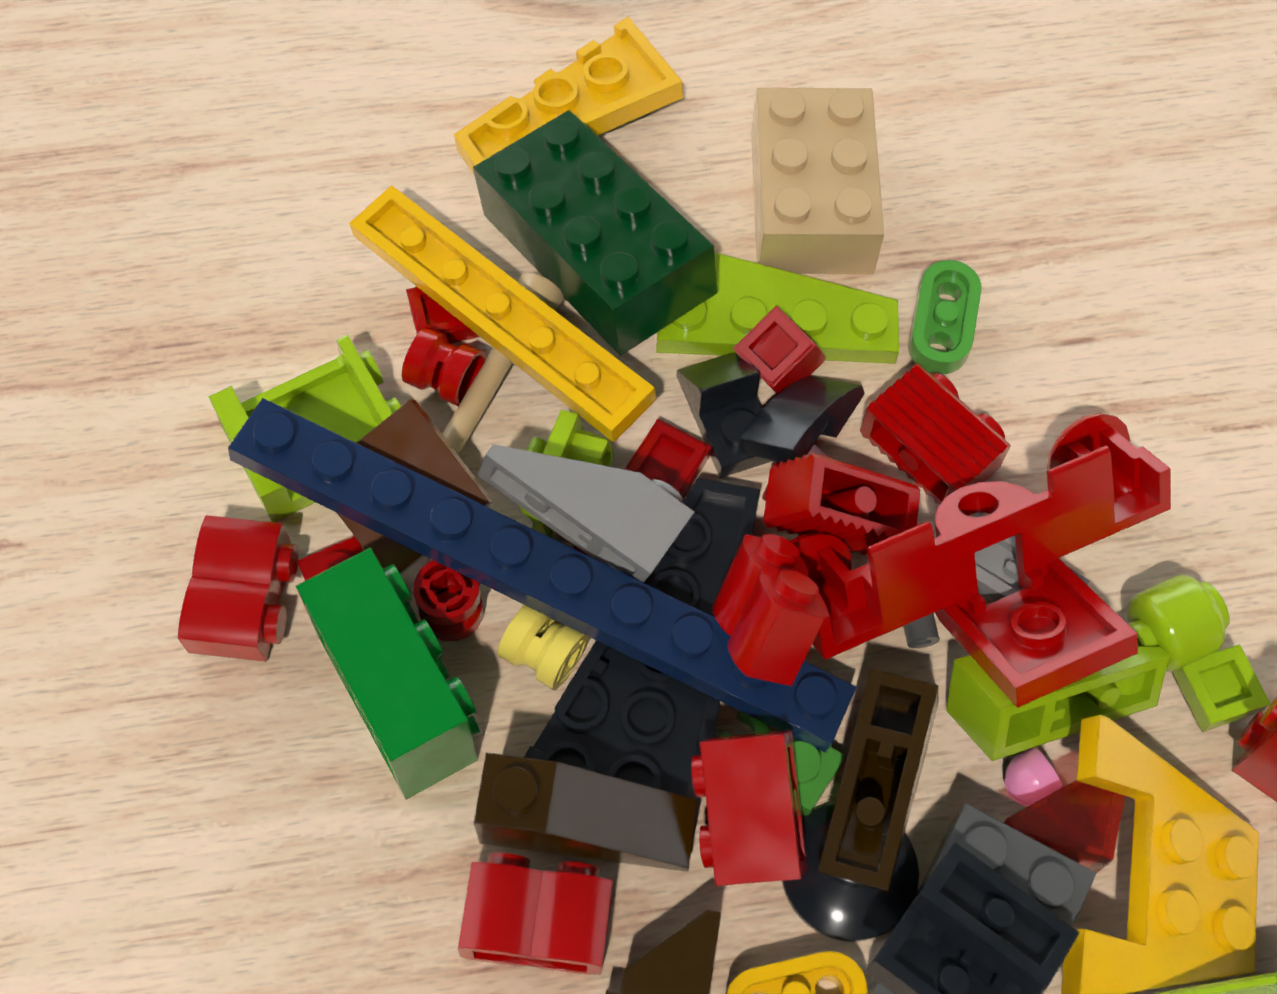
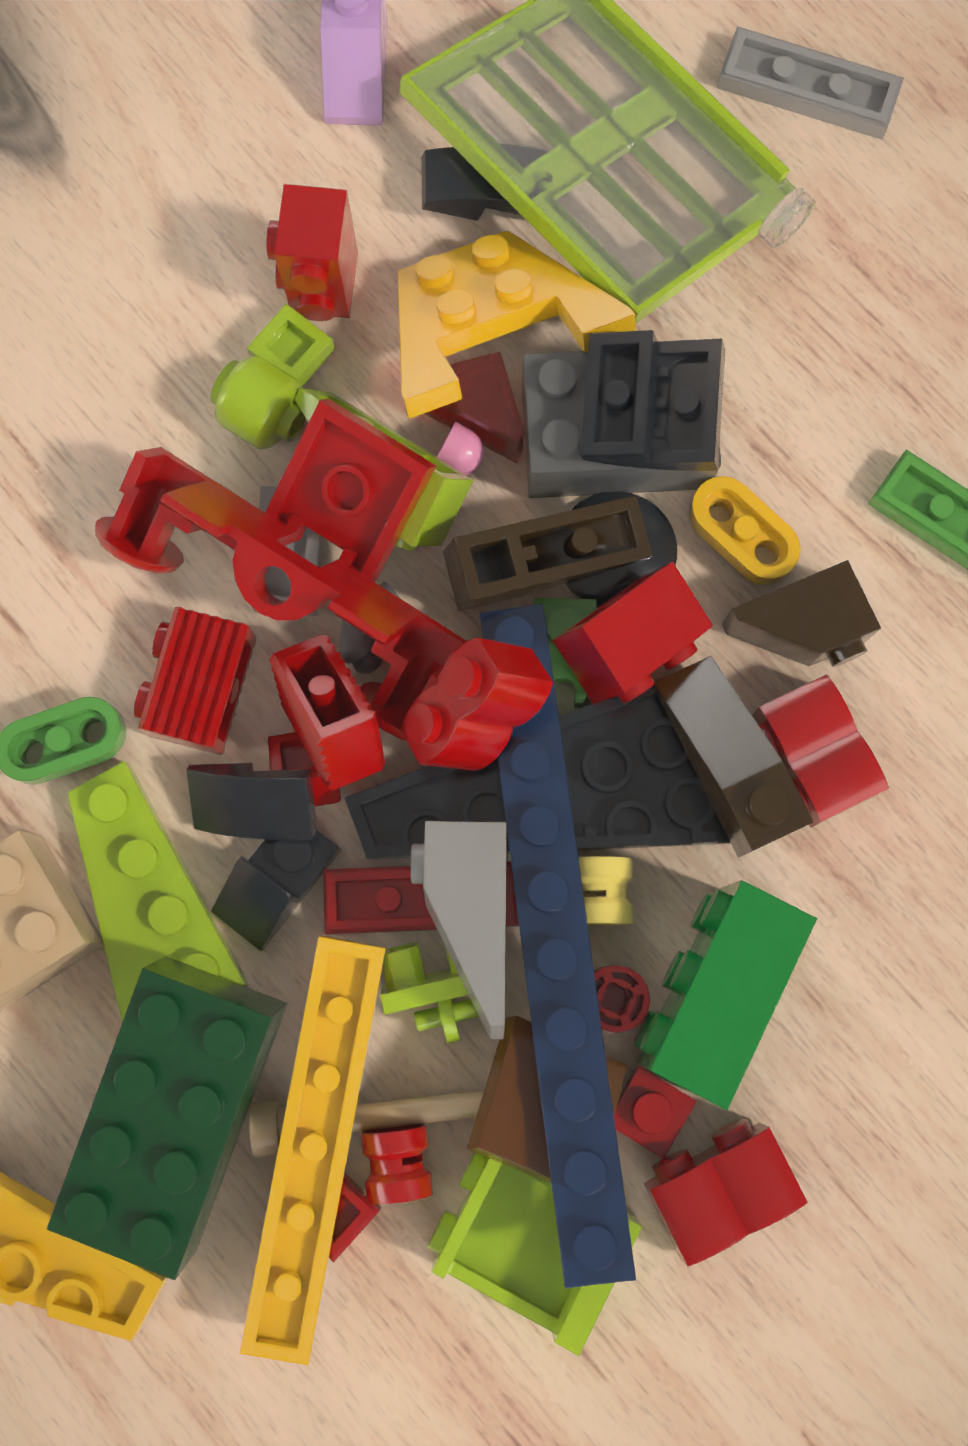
camera: 120 degrees left, 15 degrees up
red slope [732,306,826,394] -> none

